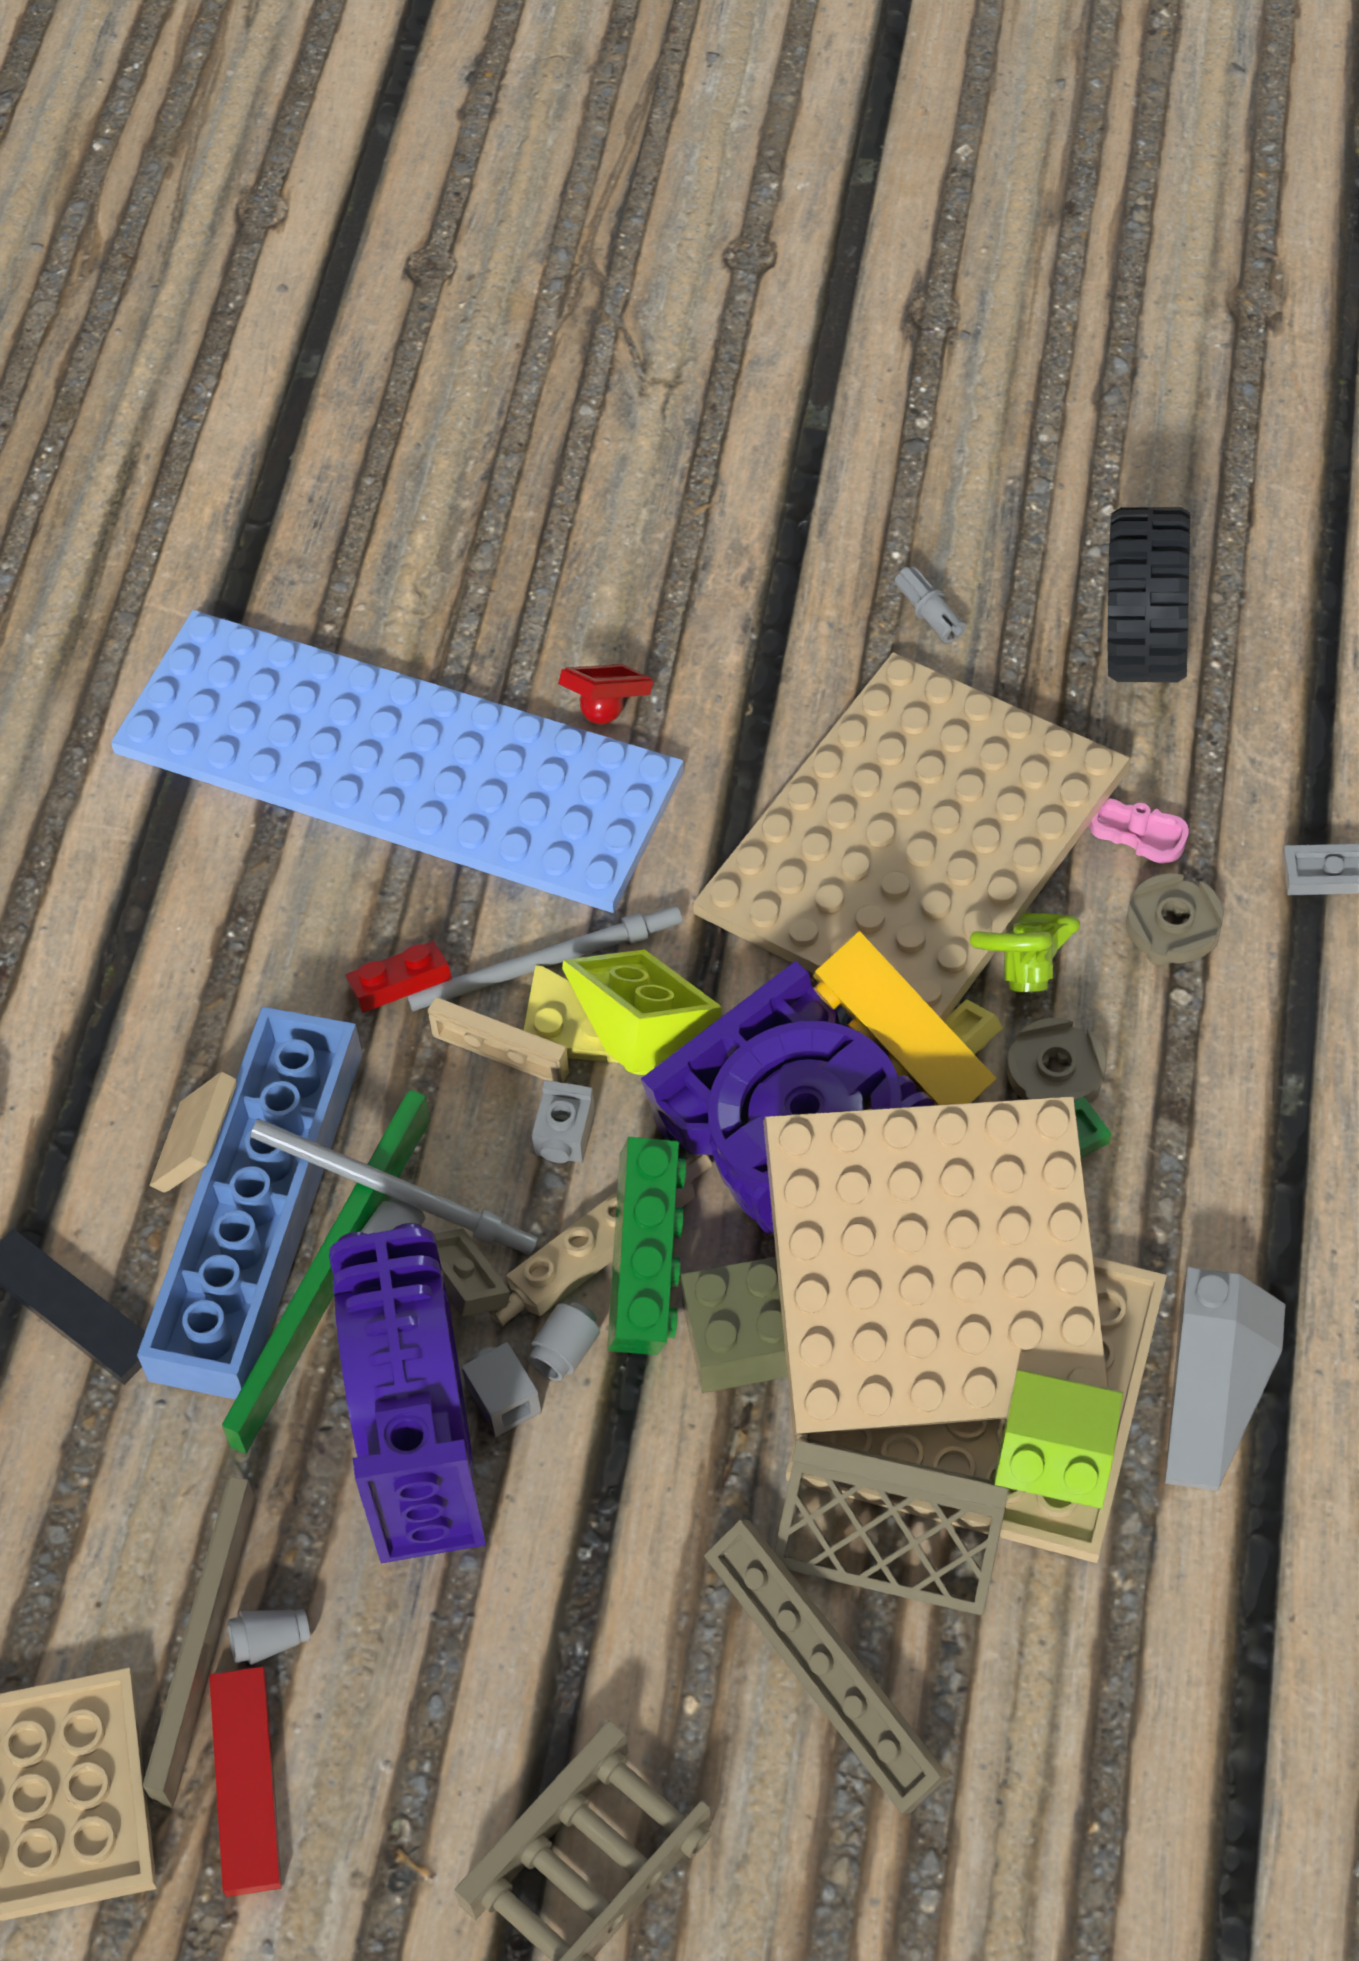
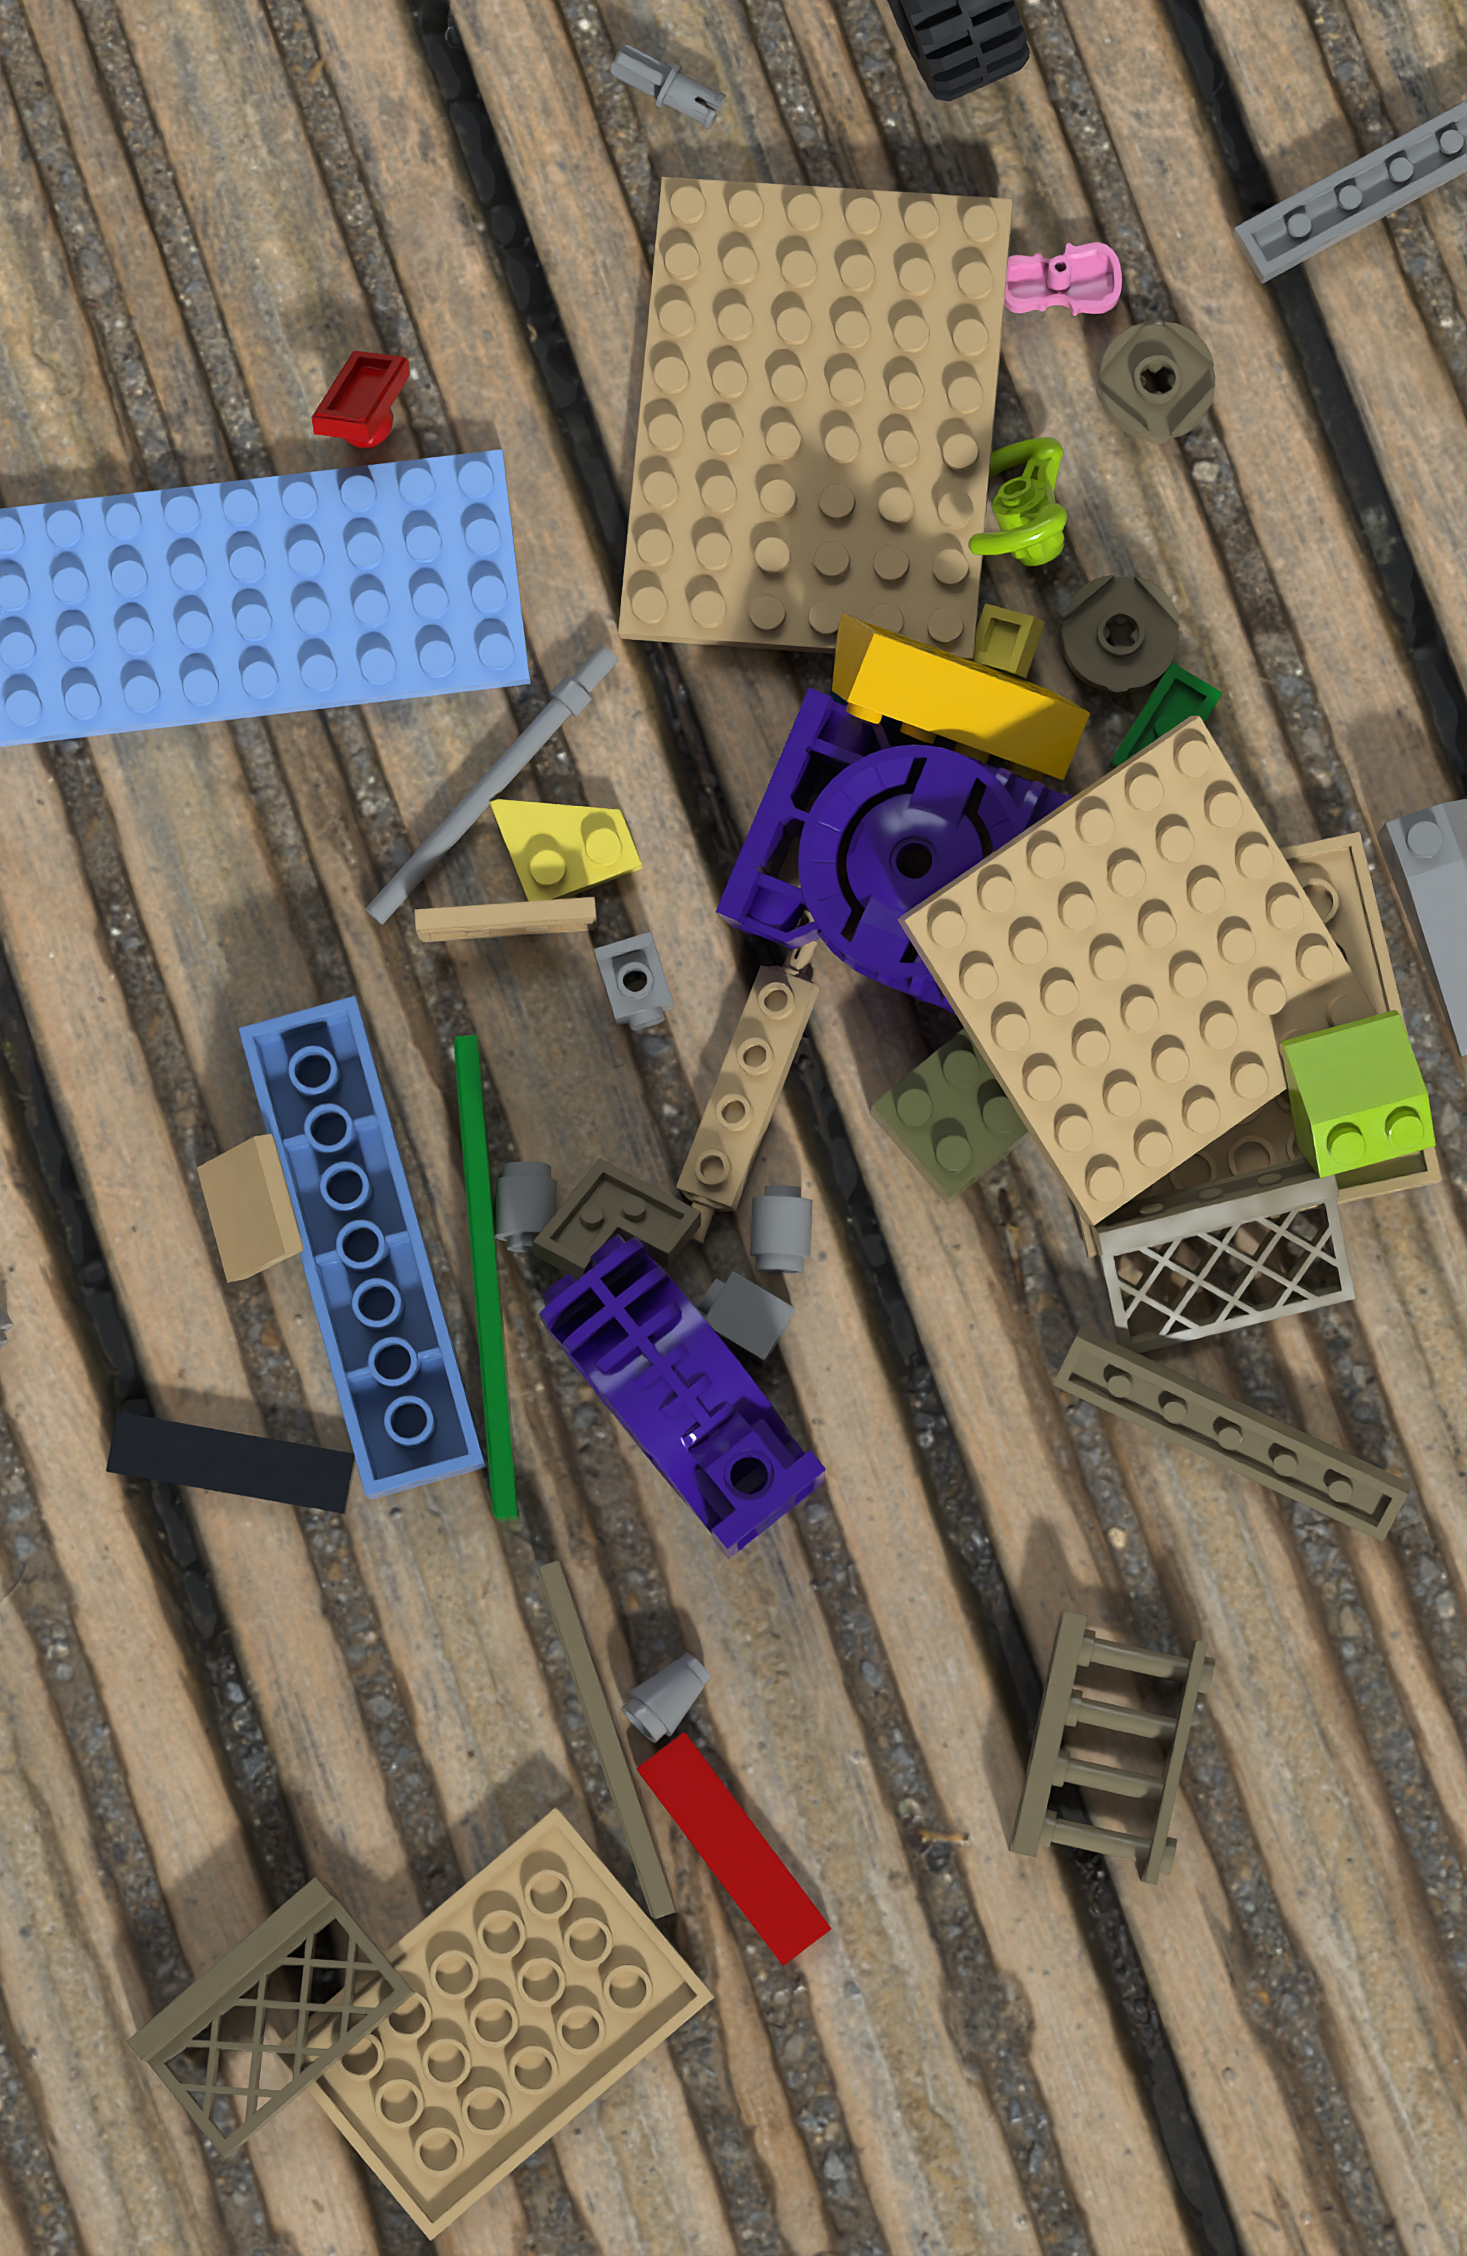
camera: 30 degrees left, 25 degrees up
light grey bar [250,1118,538,1256] -> none
red plate [345,941,452,1013] -> none
neon yellow slope [562,949,722,1075] -> none
green brick [607,1136,686,1355] -> none

